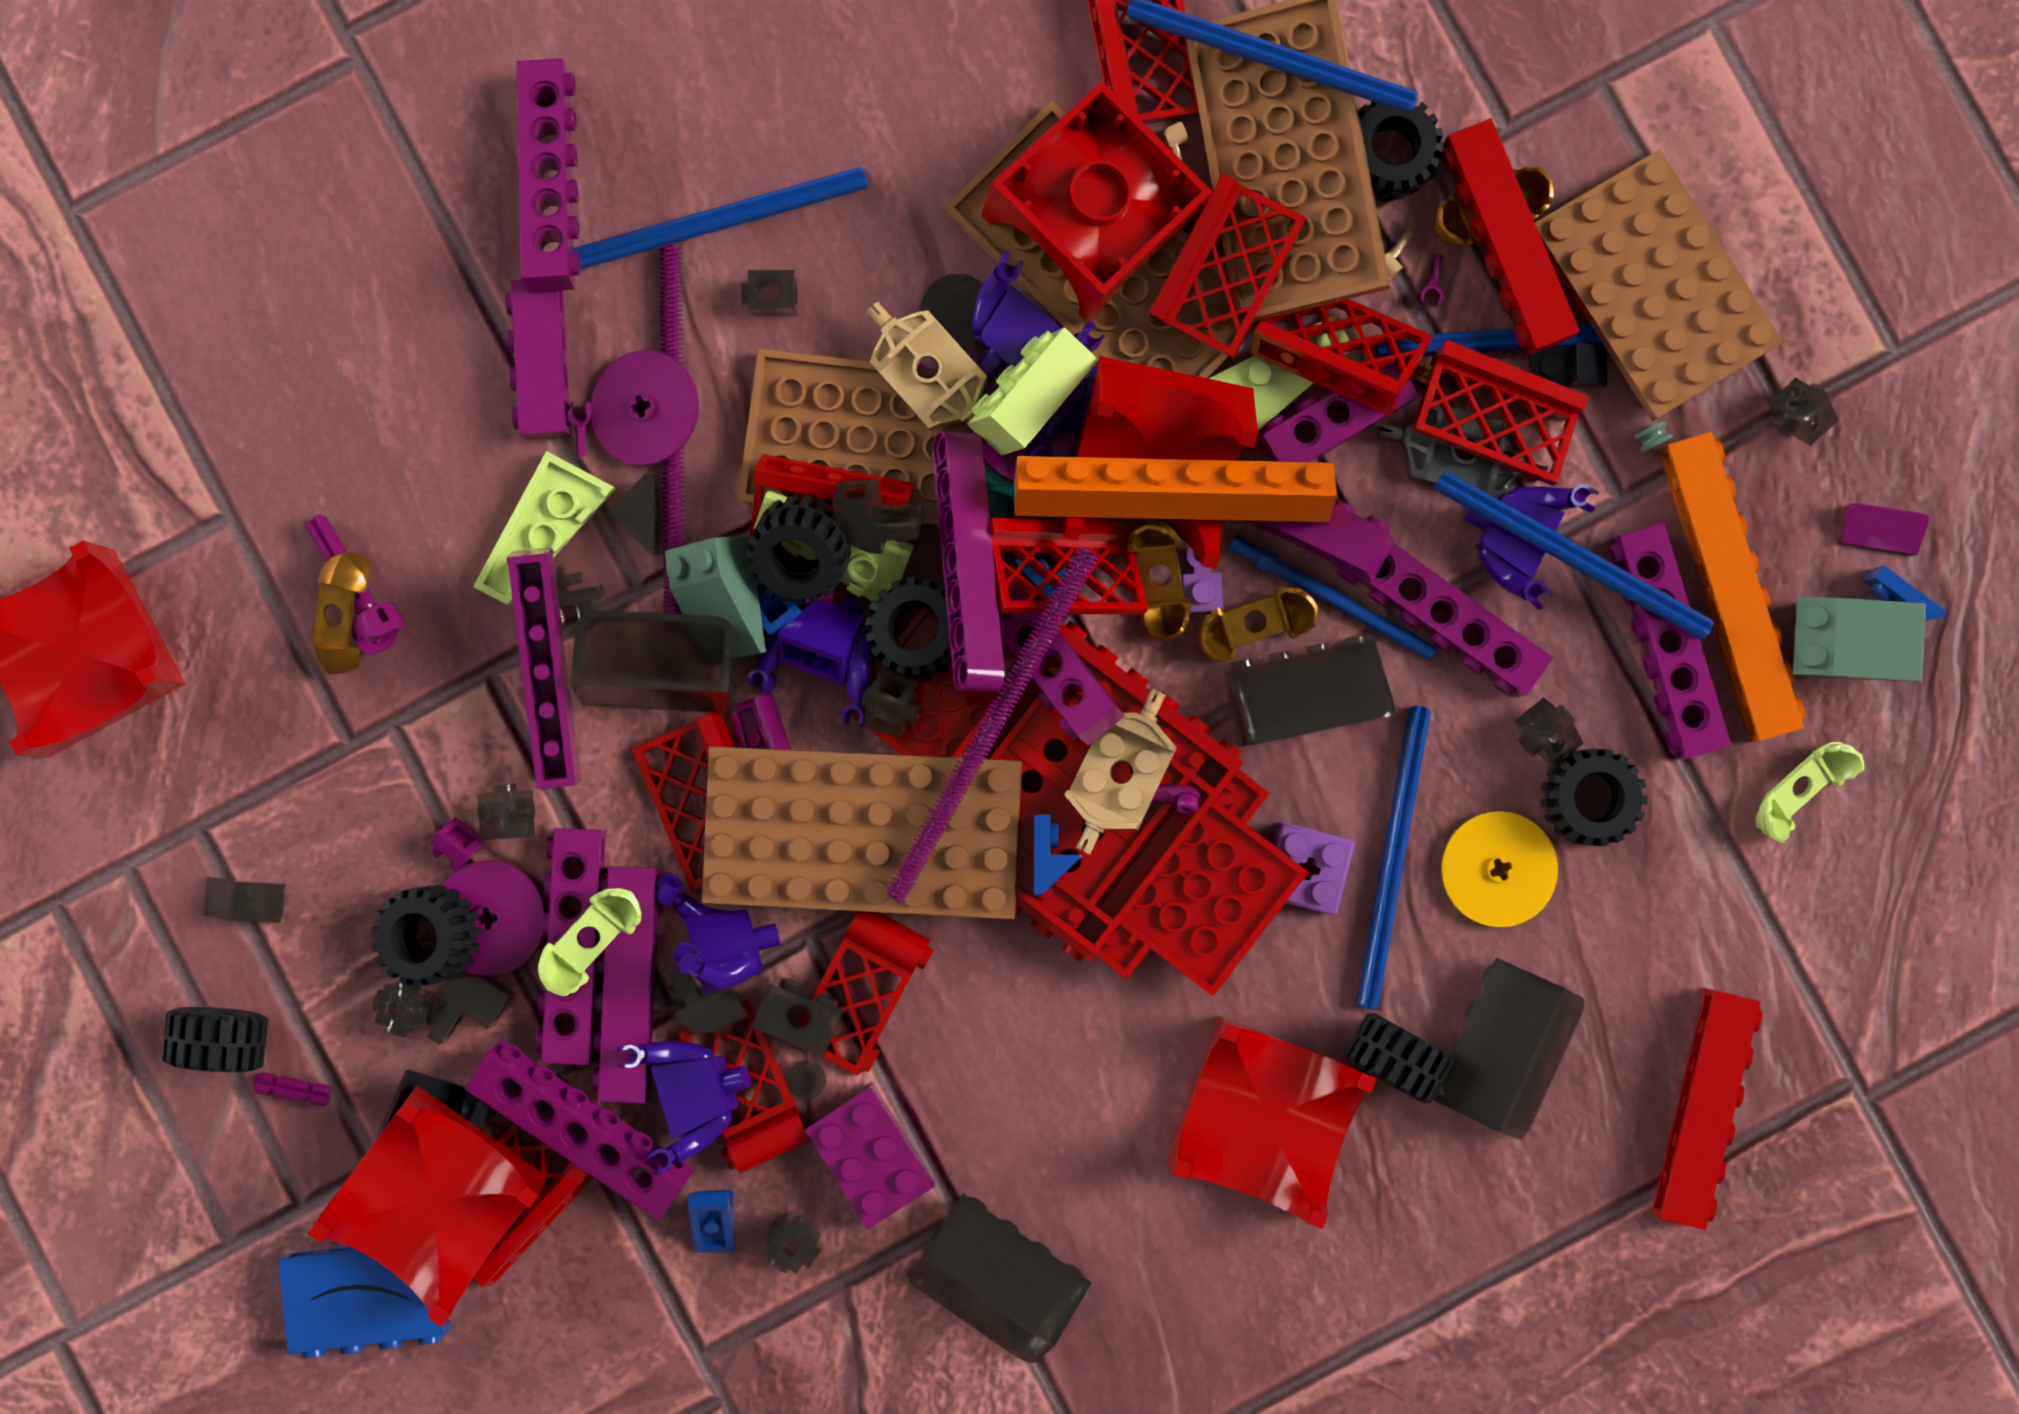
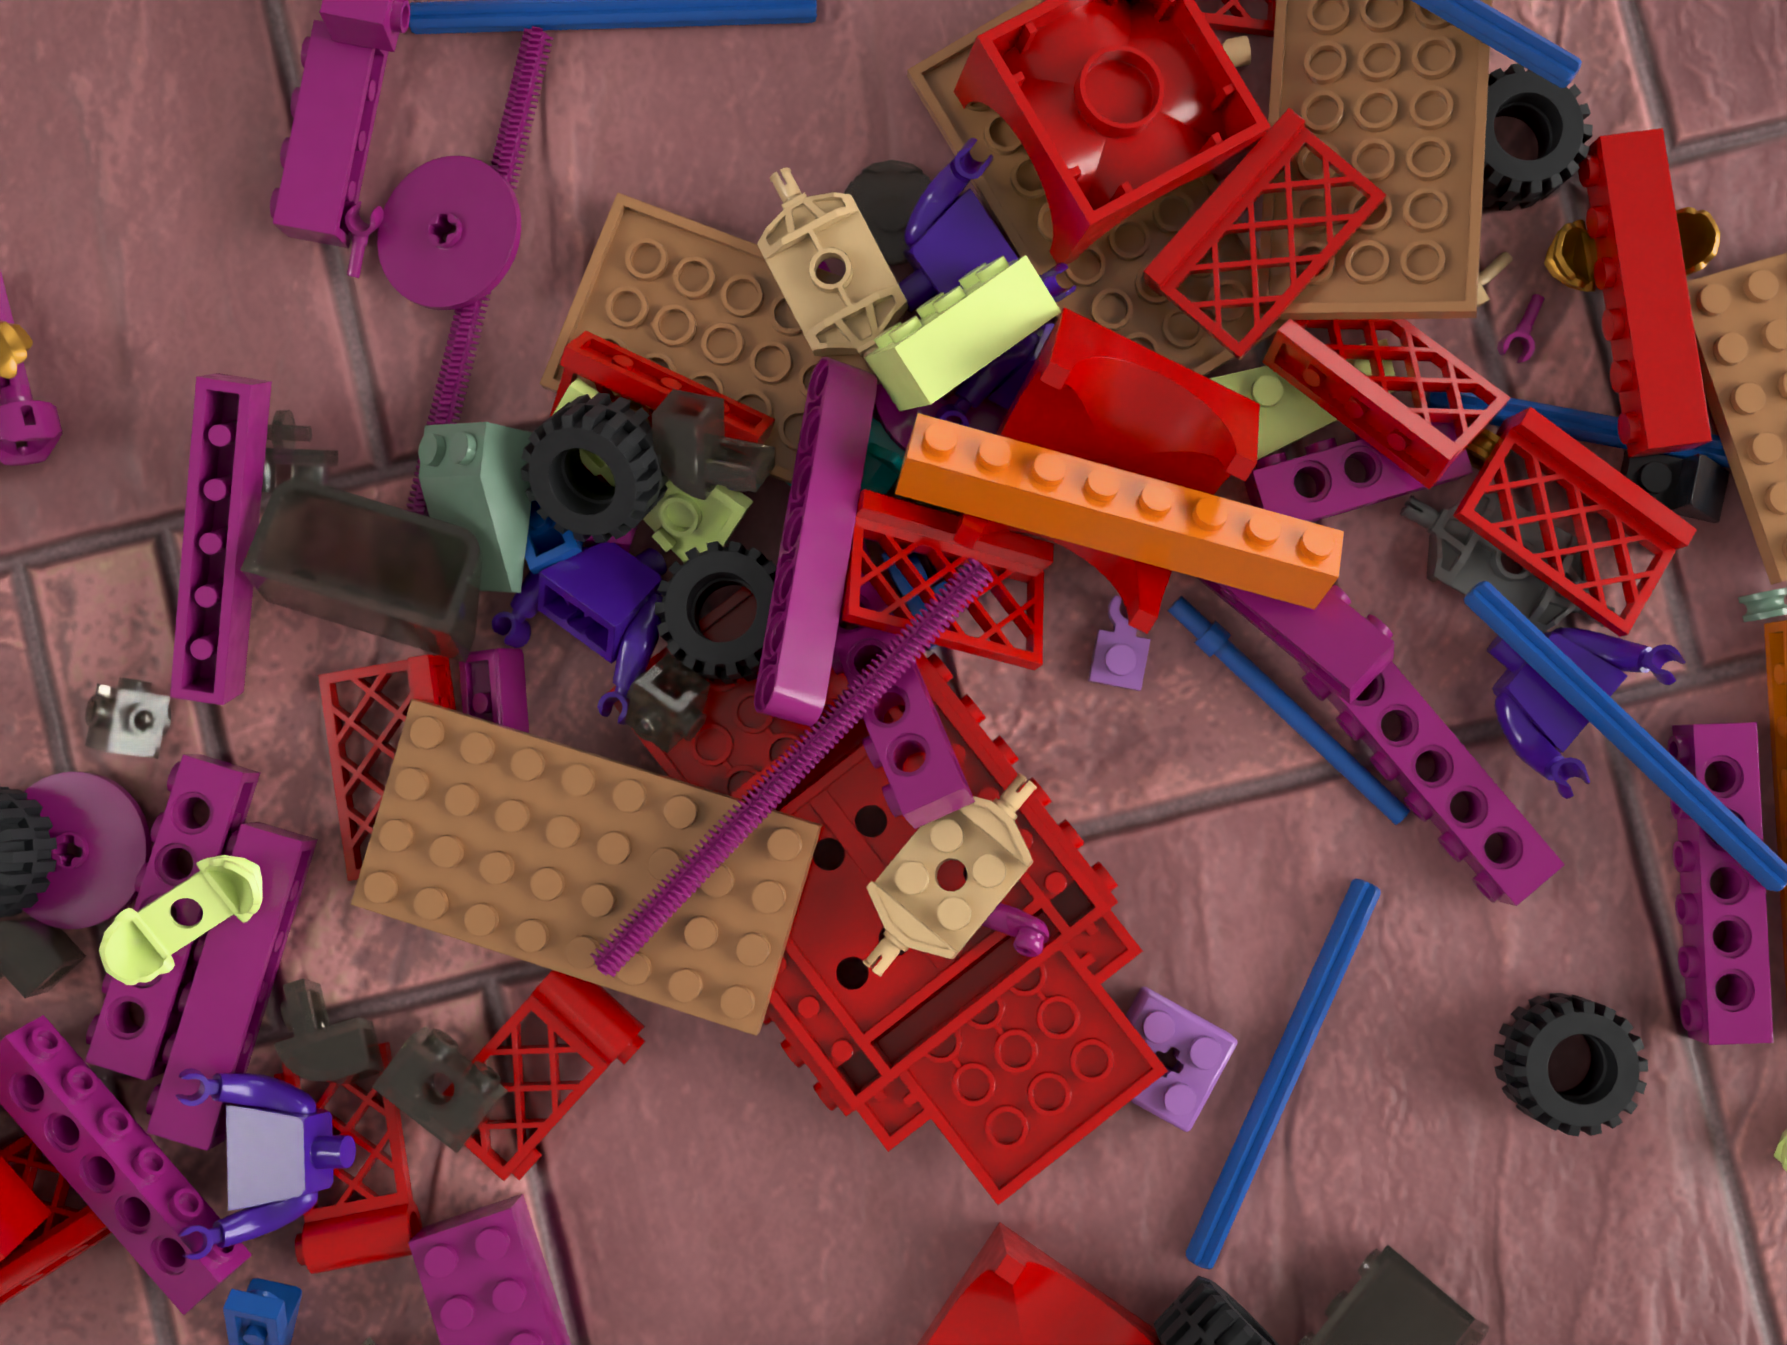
camera: 15 degrees right, 0 degrees up
magenta tile [430,817,486,871] -> none
yellowish green wing [473,451,616,606] -> none
clear smoke slope [608,473,659,554] -> none
dark purple torso [657,873,781,994] -> none
clear smoke brick [741,270,798,316] -> none
clear smoke plate [787,1060,827,1099] -> none
blue slope [1034,815,1083,895] -> none
pearl gold piece [1127,519,1192,641] -> none
pearl gold piece [1197,587,1318,662] -> none
clear smoke windscreen [1223,634,1397,748] -> none
yellow piece [1441,811,1558,927] -> none
clear smoke brick [1514,697,1584,768] -> none

